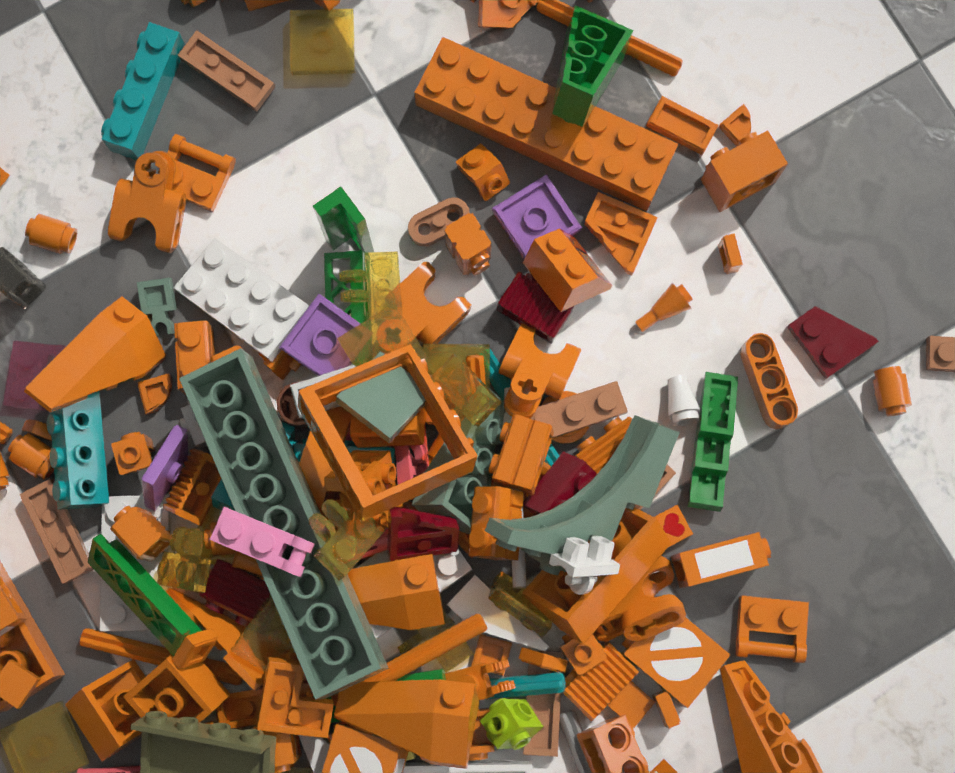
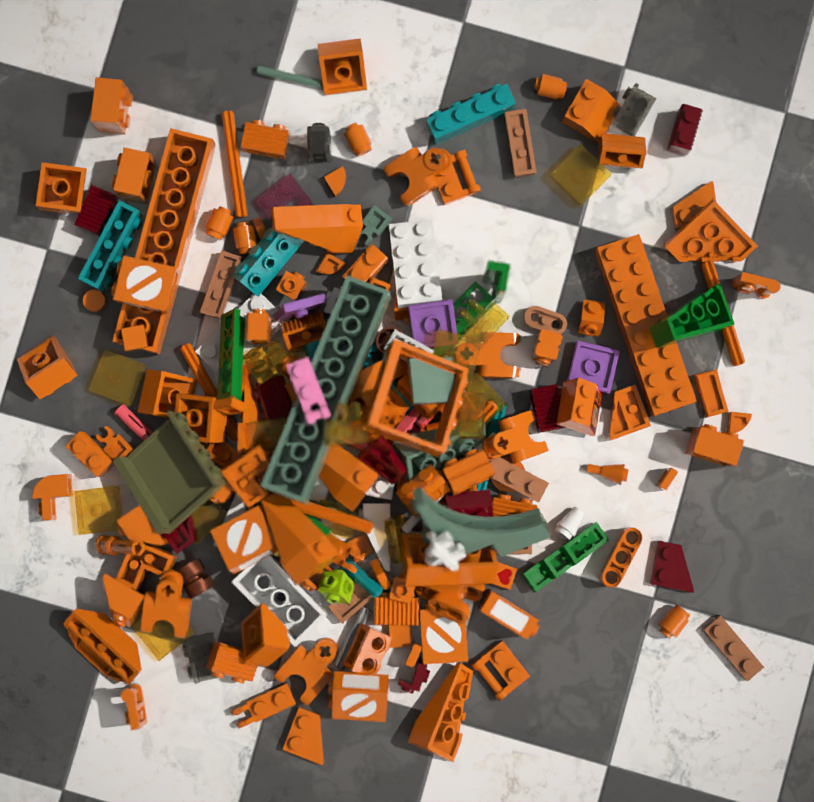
camera: 45 degrees right, 5 degrees up
none -> orange tile [324,166,346,197]
none -> dark red bracket [398,661,430,694]

